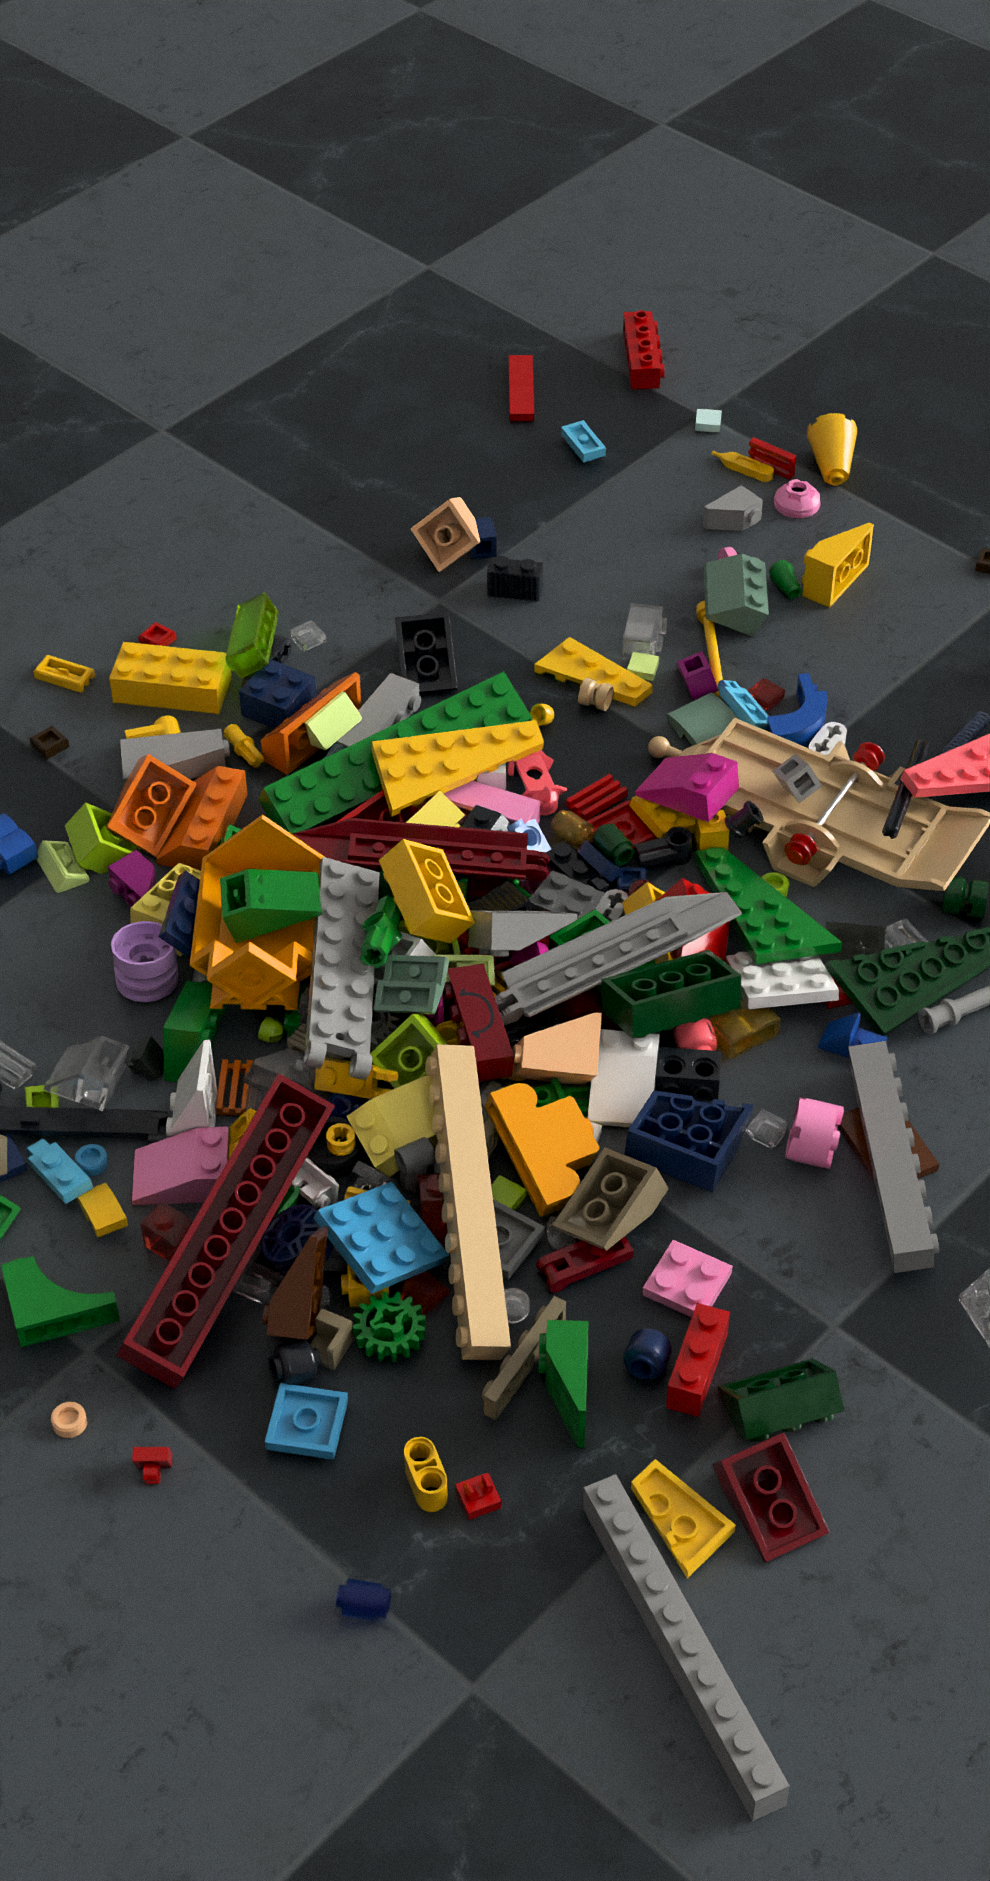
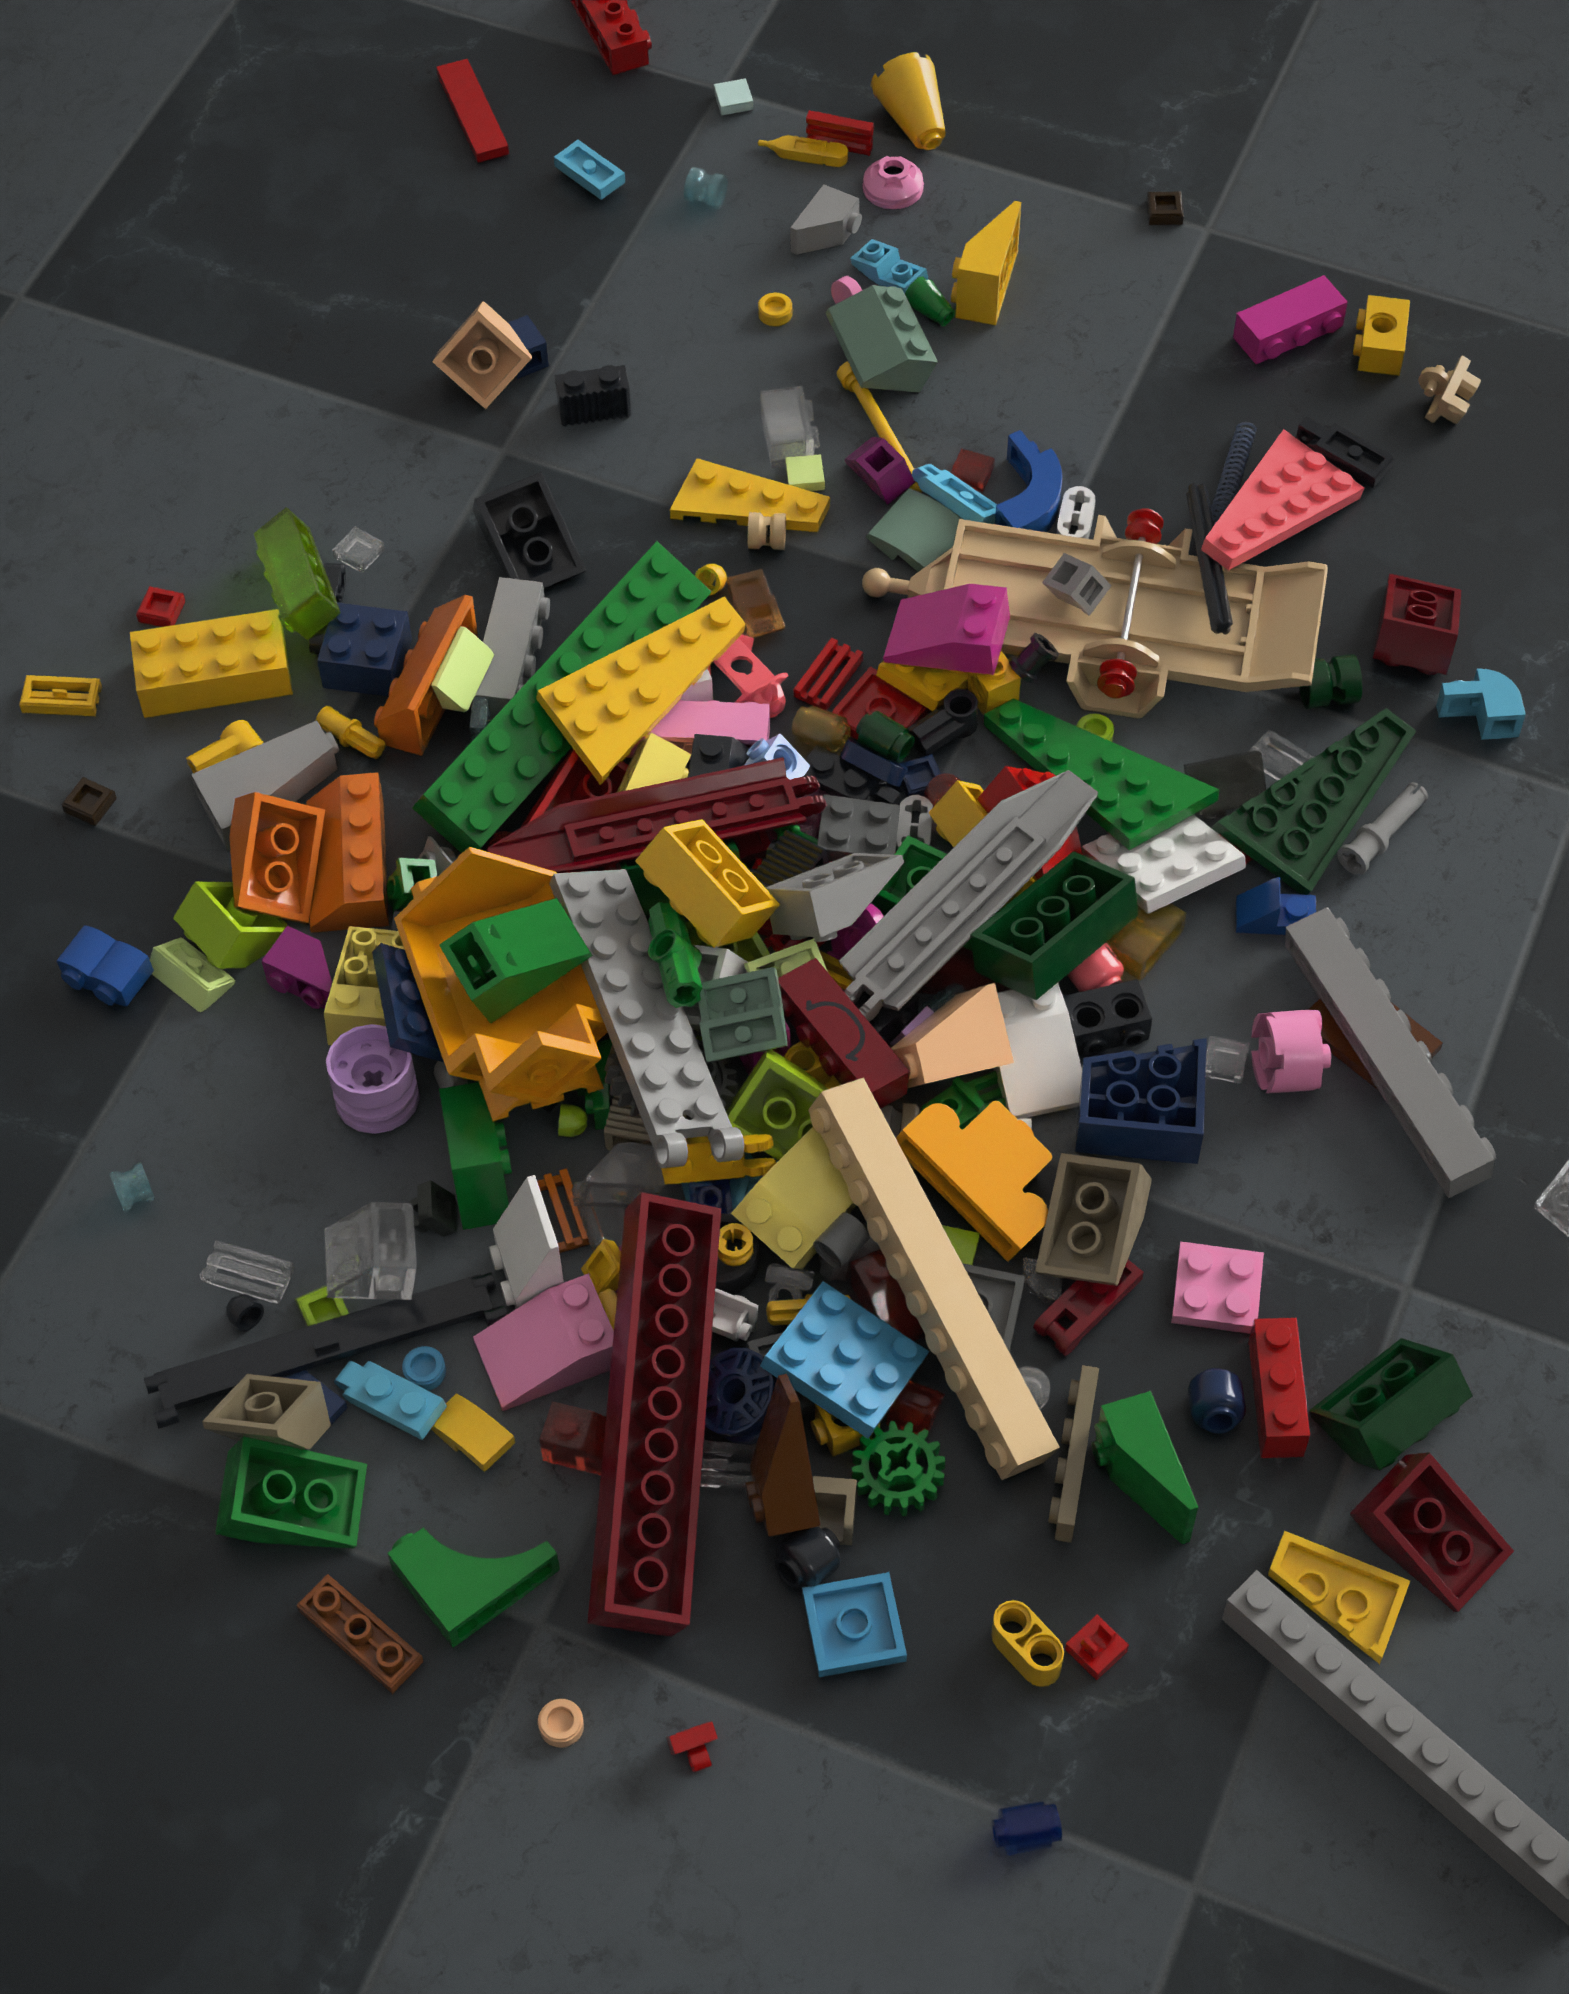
camera: 20 degrees left, 10 degrees up
none -> clear light blue wheel [684,167,728,209]
none -> clear orange slope [727,569,785,638]
none -> yellow tile [758,292,792,326]
none -> medium azure slope [850,239,928,294]

